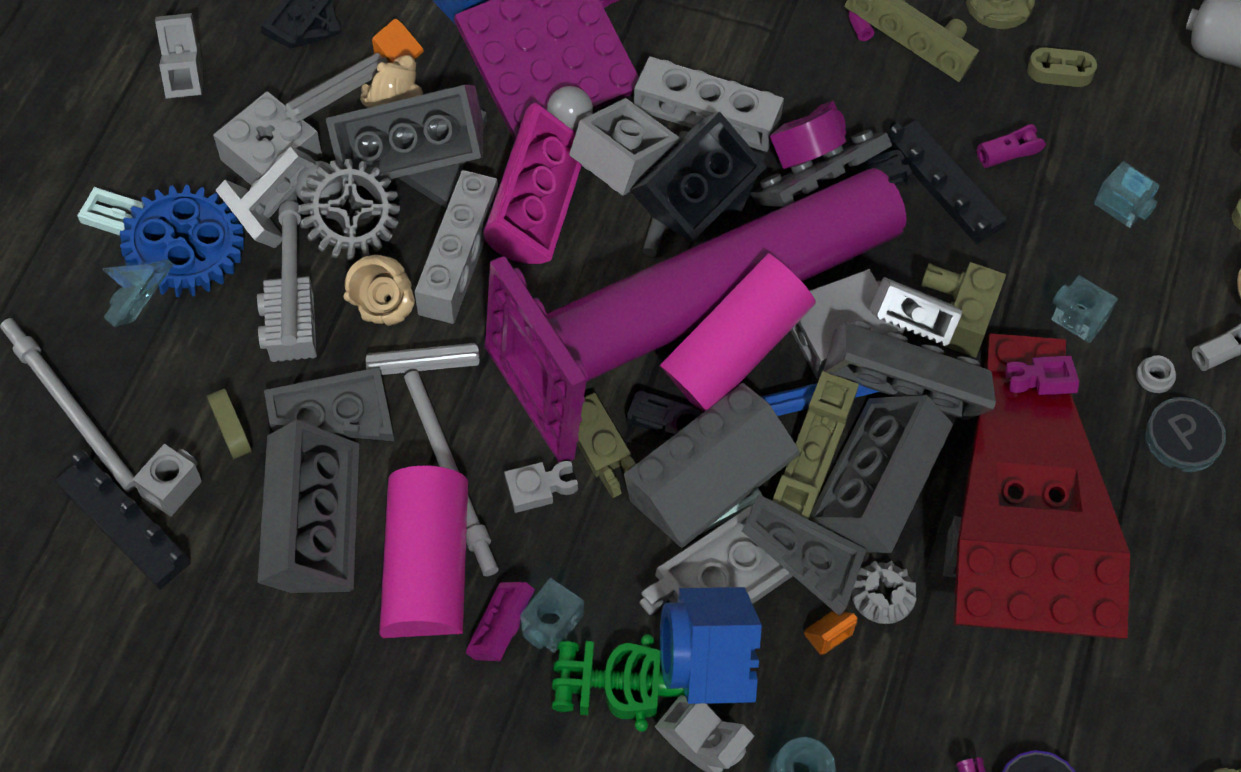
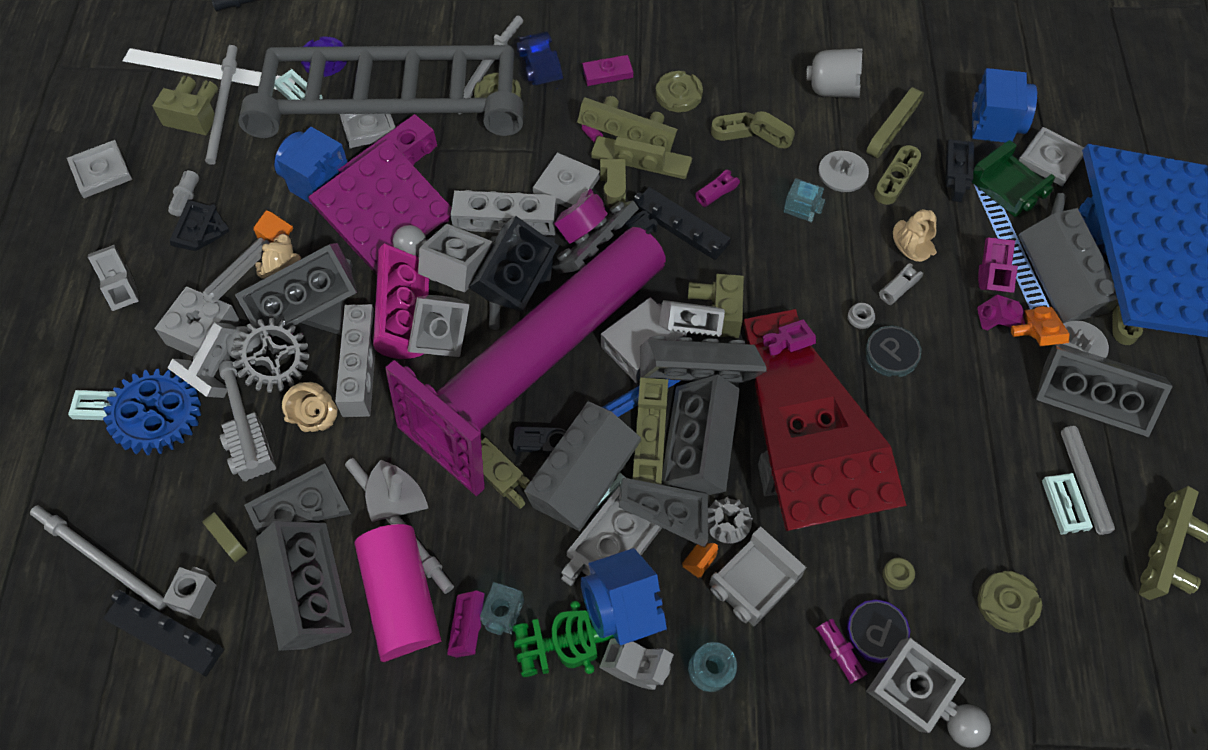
camera: 15 degrees left, 0 degrees up
clear light blue slope [102,260,174,327] -> none
light grey axle [365,343,480,375] -> none
light grey plate [504,461,578,513] -> none
dark pink brick [660,253,816,413] -> none
clear light blue brick [1051,275,1118,343] -> none
none -> light grey shield [365,460,429,522]
none -> light grey slope [408,295,470,357]
none -> light grey plate [533,153,600,208]
none -> olive bracket [591,136,692,179]
none -> olive leg [600,159,626,208]
none -> light grey panel [709,526,806,626]
none -> olive beam [750,111,795,148]
none -> light grey piece [819,151,869,192]
none -> olive tile [883,558,915,590]

